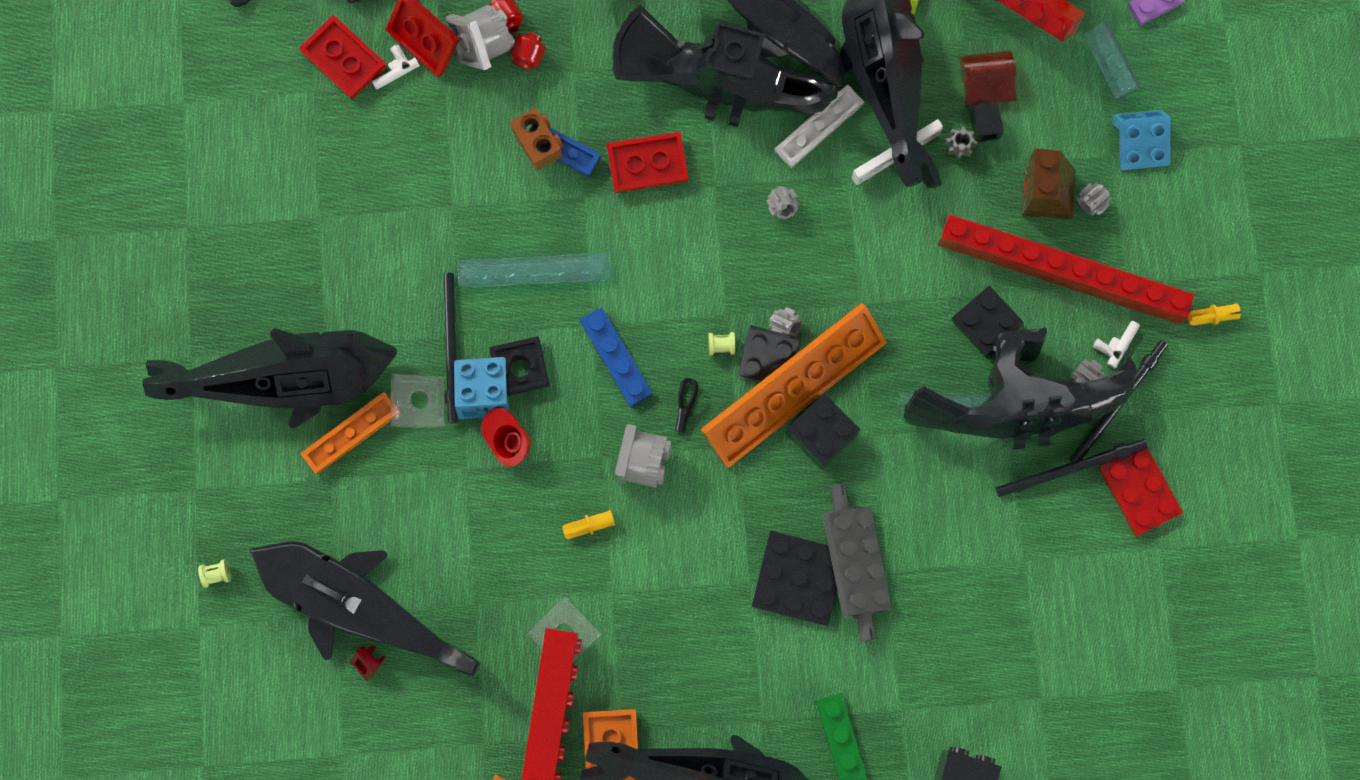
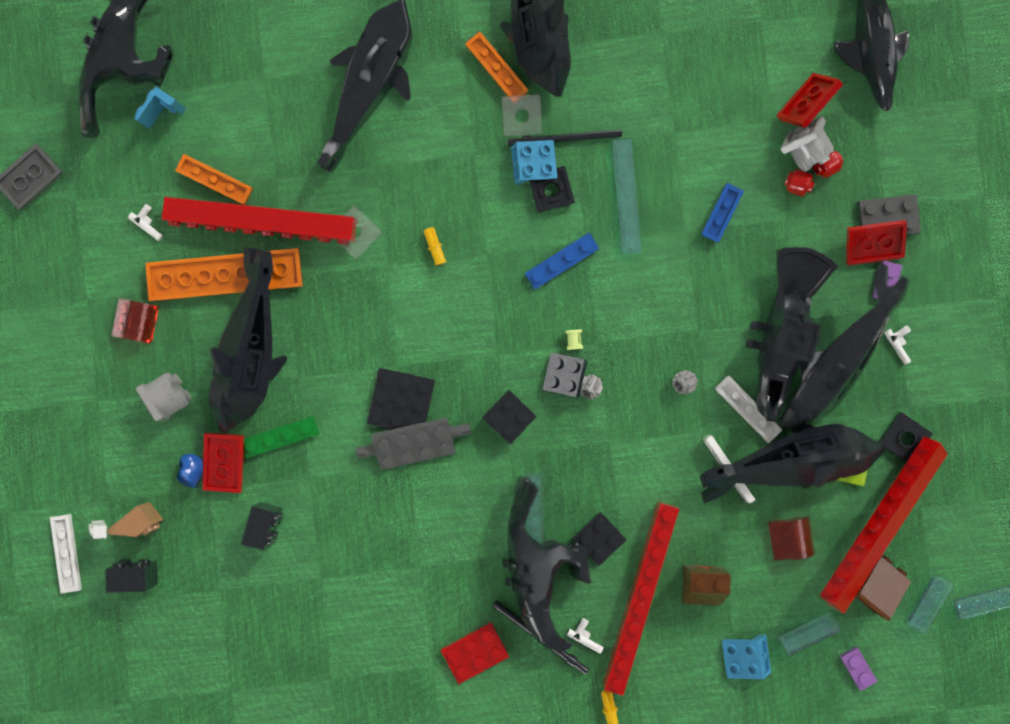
camera: 80 degrees right, 10 degrees up
red plate [298,14,387,100] -> none
dark red tile [350,645,385,681] -> none
white hose [372,45,420,90] -> none
red piece [481,408,531,467] -> none
dark orange brick [509,107,564,171] -> none
red plate [606,131,689,194] -> none
light grey piece [615,424,672,488] -> none
black piece [675,378,698,433] -> none
orange plate [700,303,887,468] -> none
light grey gear [945,126,977,160] -> none
black brick [970,102,1004,143] -> none
black bar [995,439,1148,497] -> none
light grey gear [1071,358,1105,383] -> none
light grey gear [1077,182,1112,216] -> none

